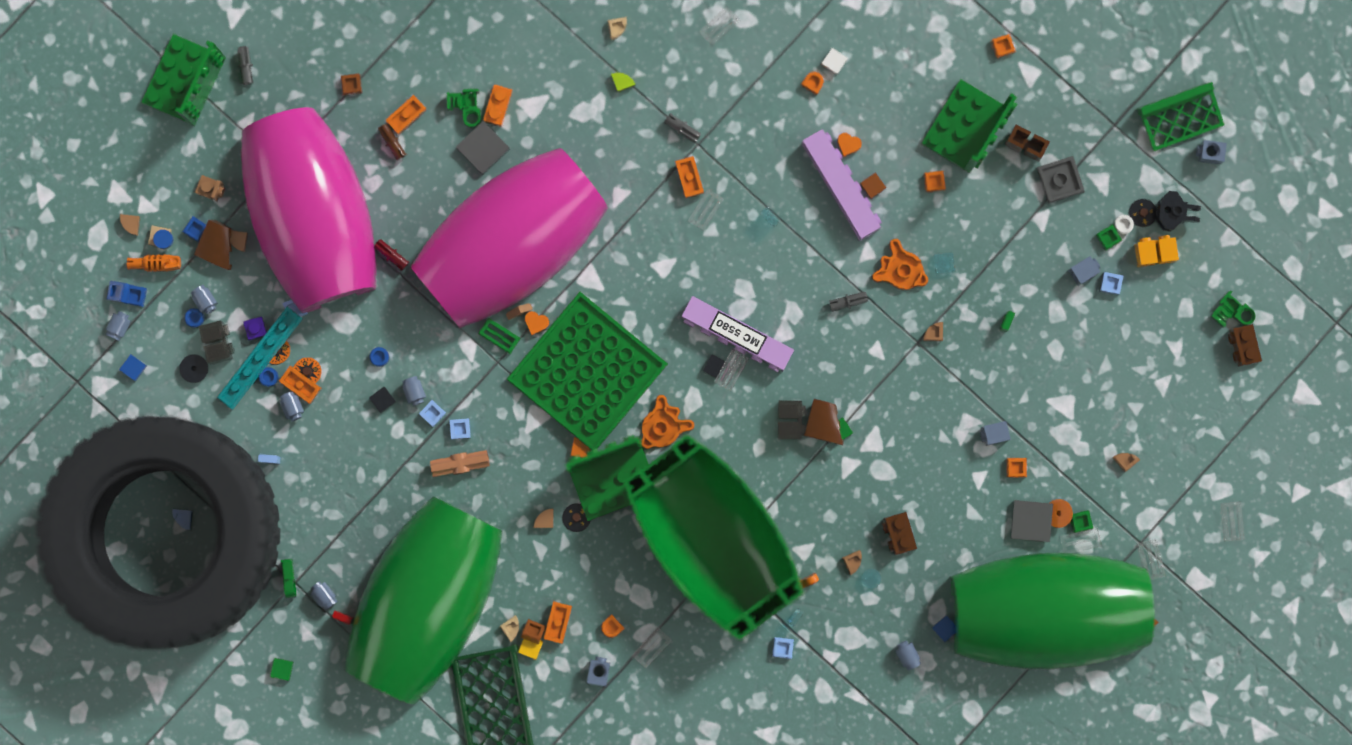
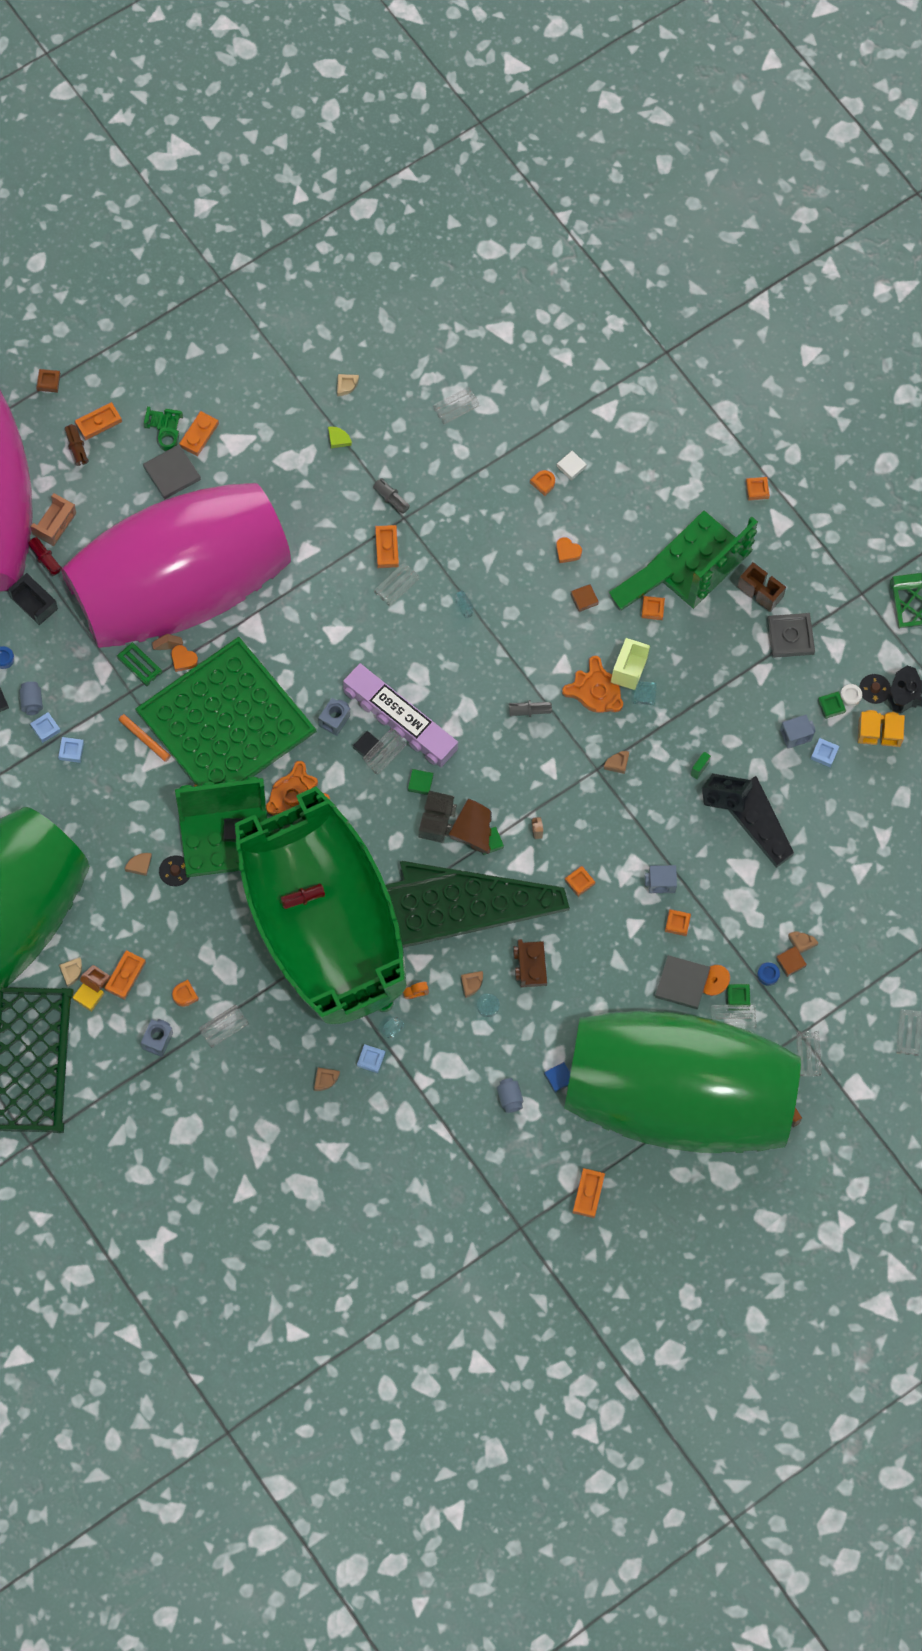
camera: 10 degrees right, 15 degrees down
nougat piece [430,450,490,477] -> none
lavender brick [802,129,881,241] -> none
none -> black panel [8,573,58,625]
none -> nougat panel [31,493,76,546]
none -> orange bar [119,714,171,762]
none -> black tile [224,818,245,842]
none -> dark red axle [281,883,325,909]
none -> medium nougat tile [314,1068,340,1091]
none -> sand blue brick [318,698,350,736]
none -> dark green wing [386,861,570,948]
none -> green tile [408,769,434,795]
none -> medium nougat tile [531,817,543,839]
none -> orange tile [565,866,596,897]
none -> orange plate [573,1168,605,1218]
none -> green tile [609,556,674,611]
none -> yellowish green panel [611,638,650,690]
none -> black bracket [702,773,753,812]
none -> black wing [728,776,794,868]
none -> blue tile [757,962,780,986]
none -> dark orange tile [776,946,807,977]

